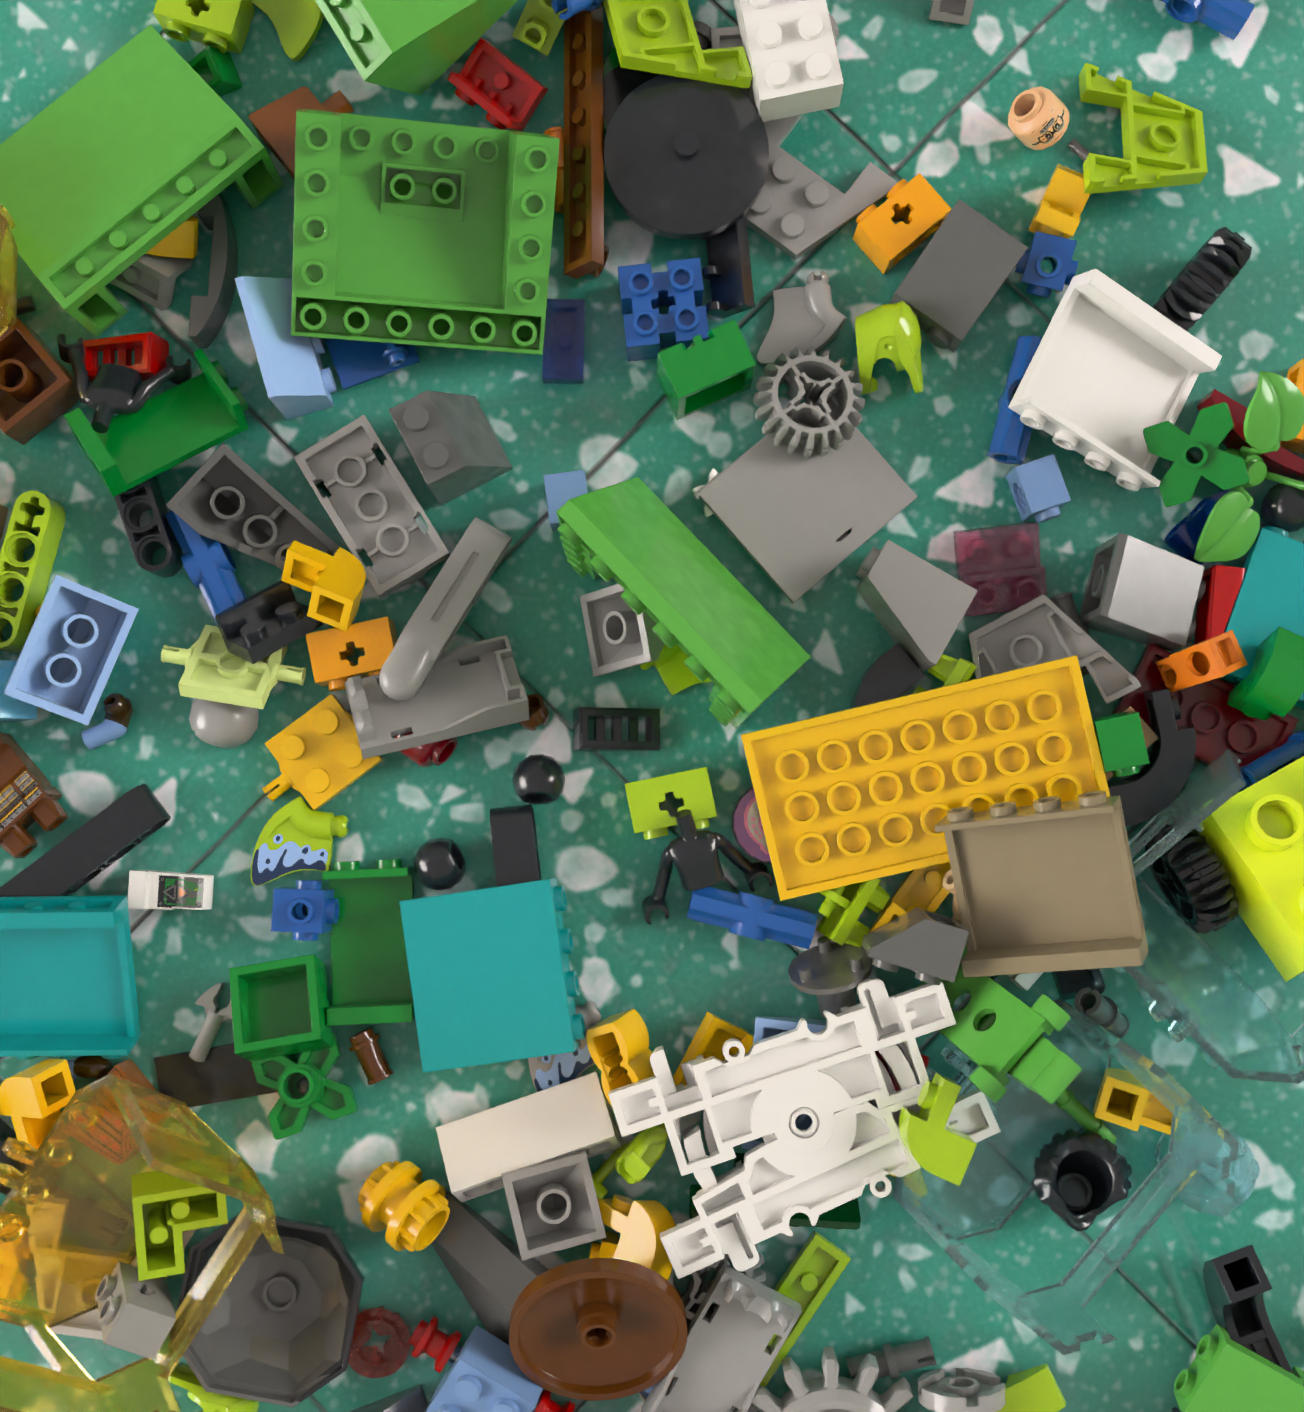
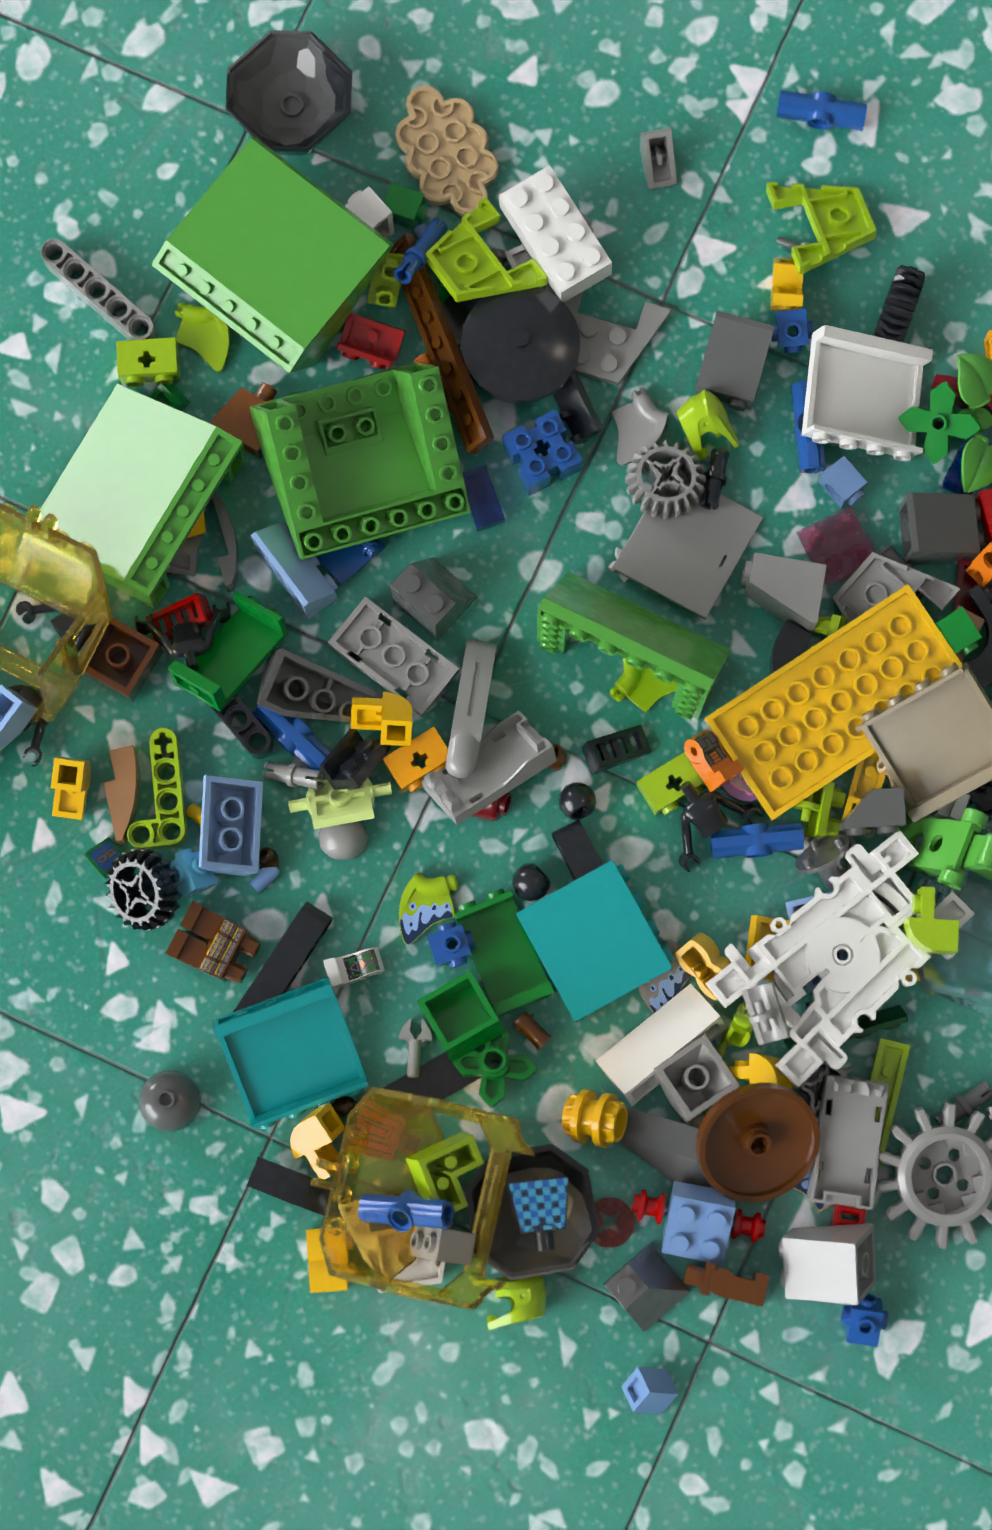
camera: 15 degrees left, 5 degrees down
yellow plate [262,694,383,810] -> none
medium blue panel [543,470,588,532] -> none
light grey slope [580,584,665,677] -> none
green piece [657,319,756,420] -> none
light orange brick [853,173,952,275] -> none
light nougat head [1008,86,1070,150] -> none
none -> light grey pin [262,761,325,790]
none -> blue piece [358,1190,455,1232]
none -> torso [508,1177,569,1251]
none -> orange leg [684,730,744,792]
none -> black pin [699,448,730,510]
none -> light grey hips [742,982,790,1045]

